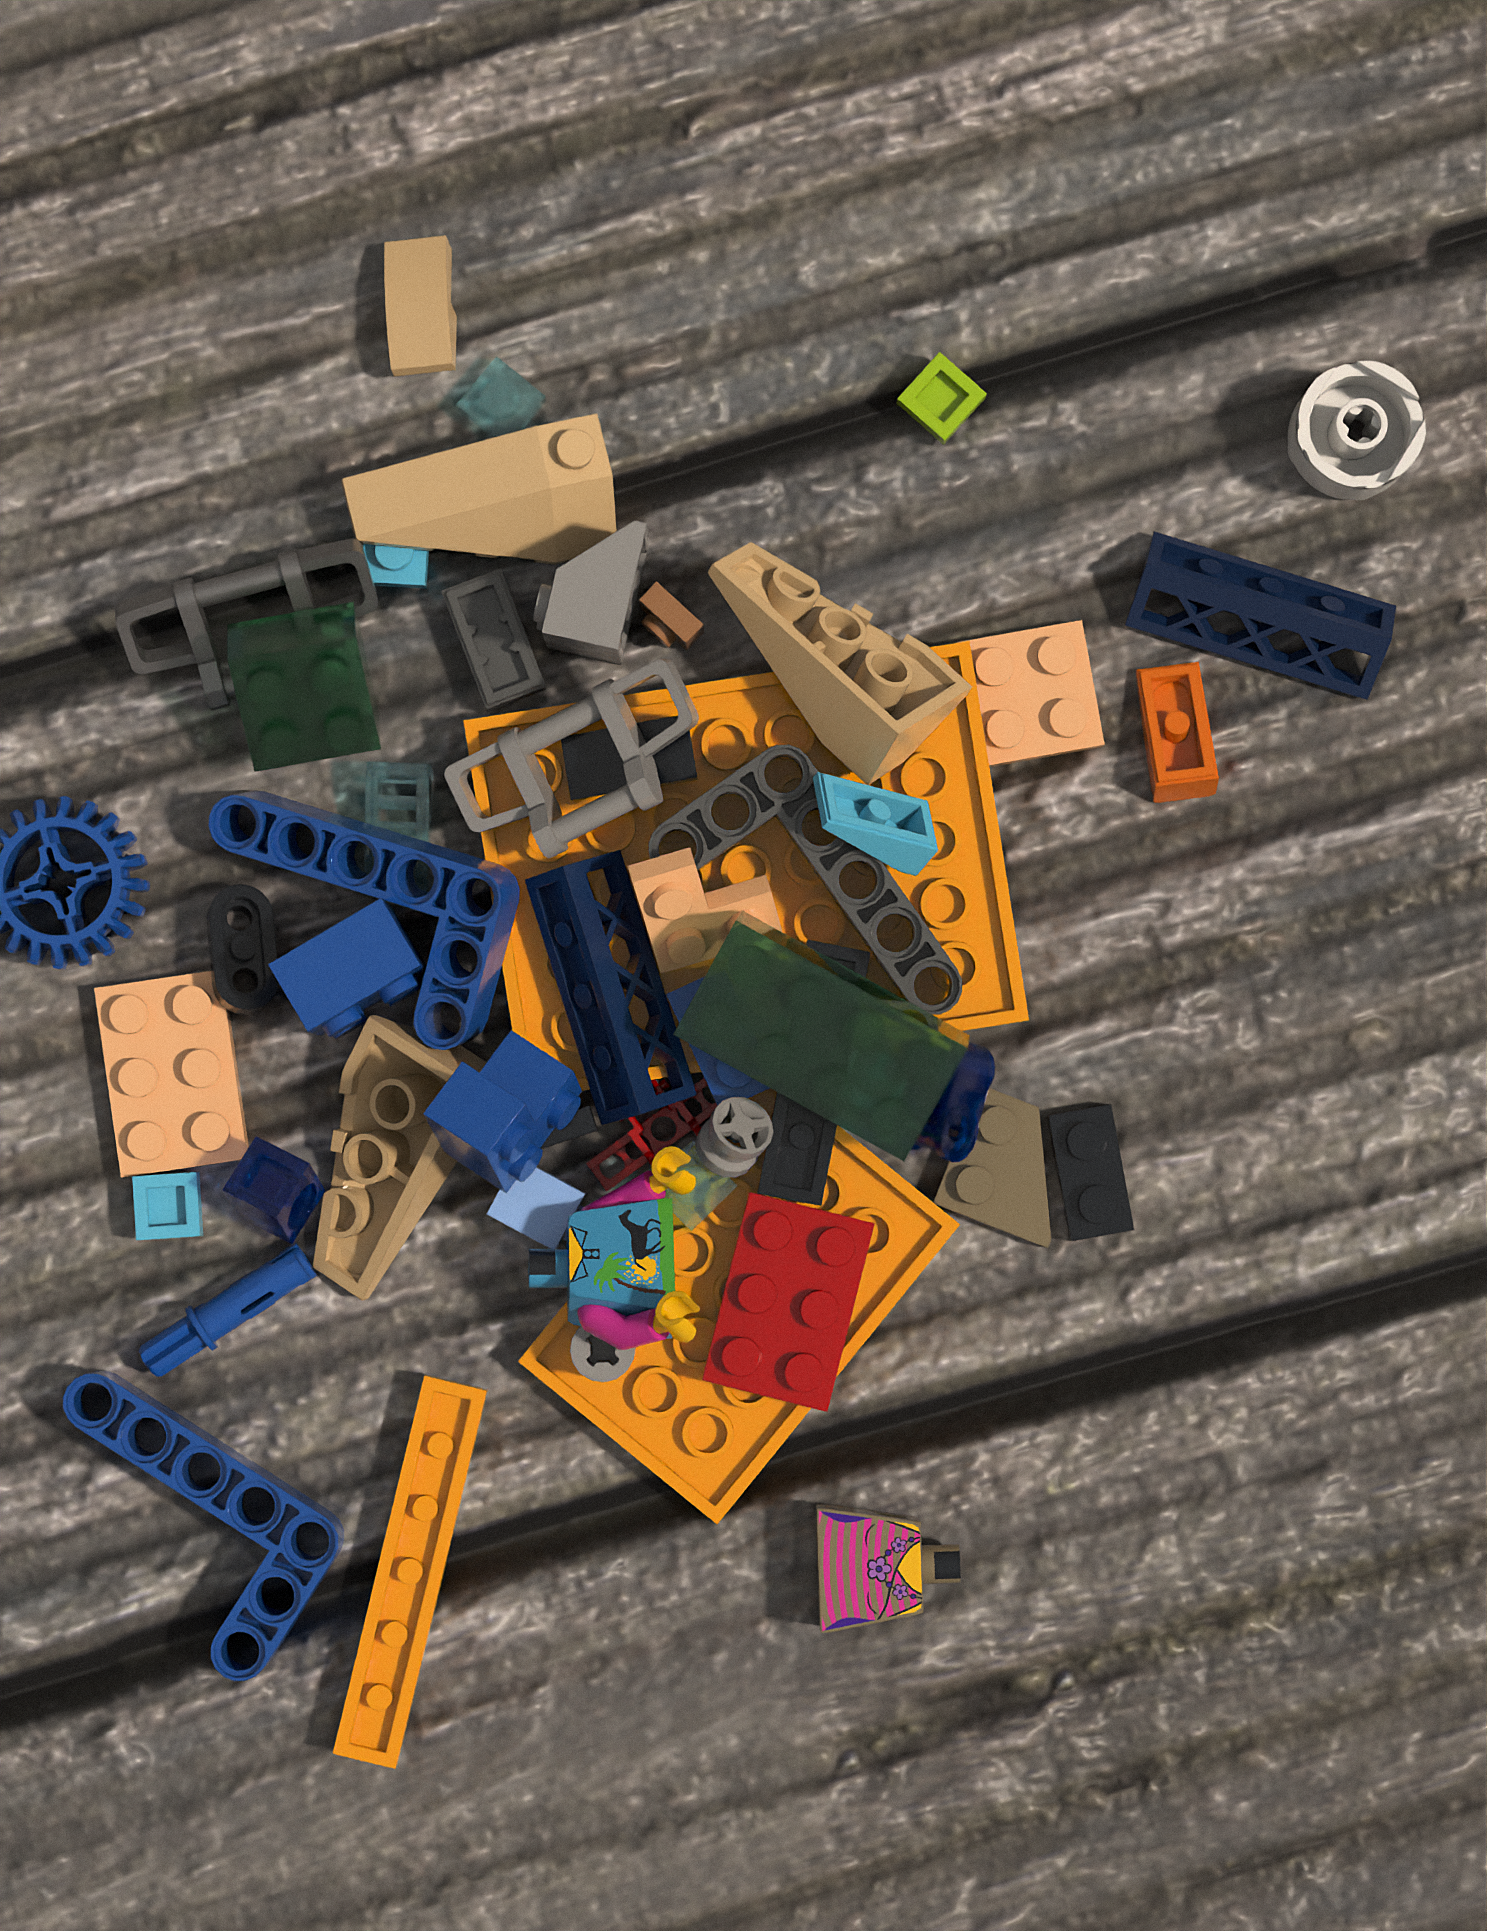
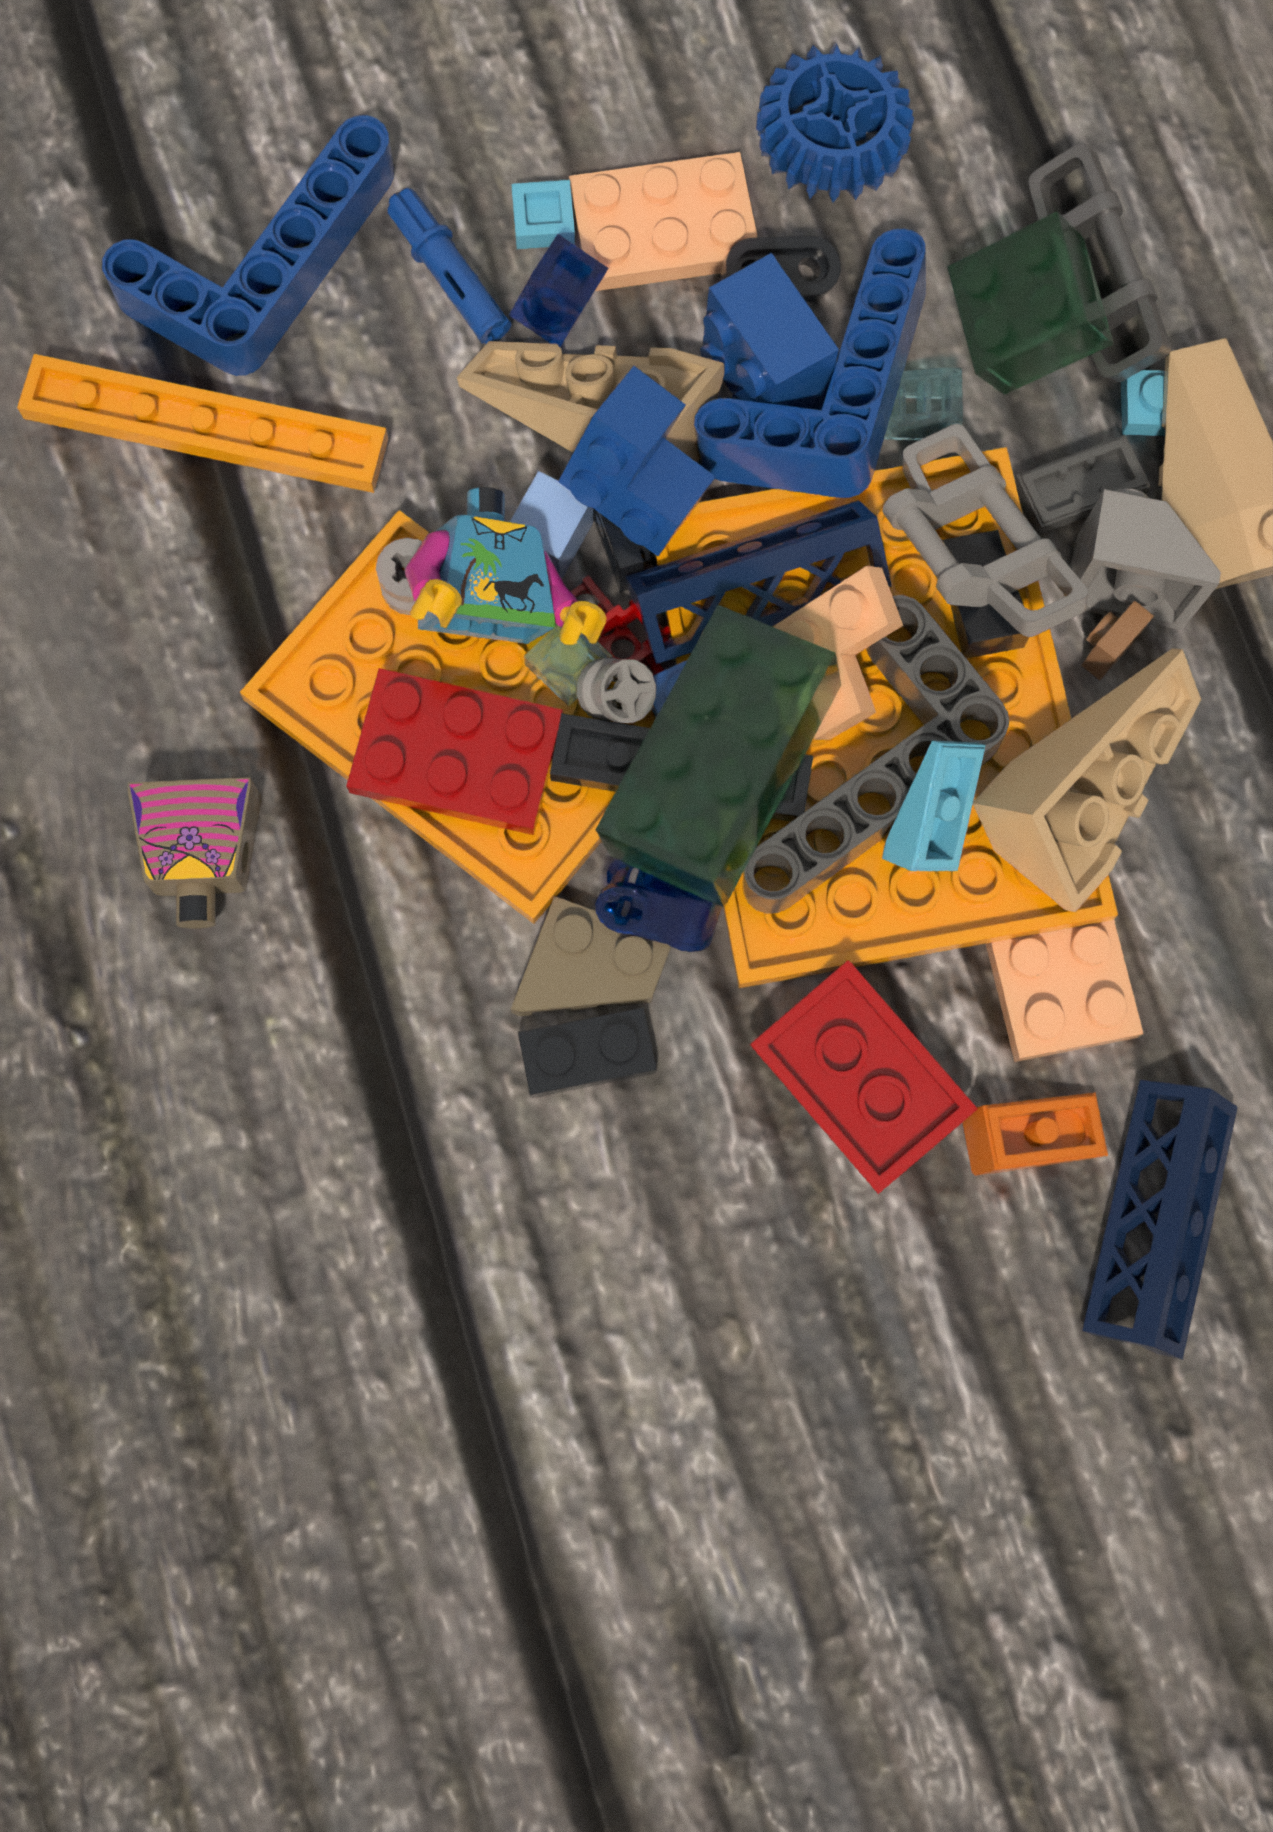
camera: 85 degrees right, 10 degrees down
none -> red plate [750,960,978,1194]

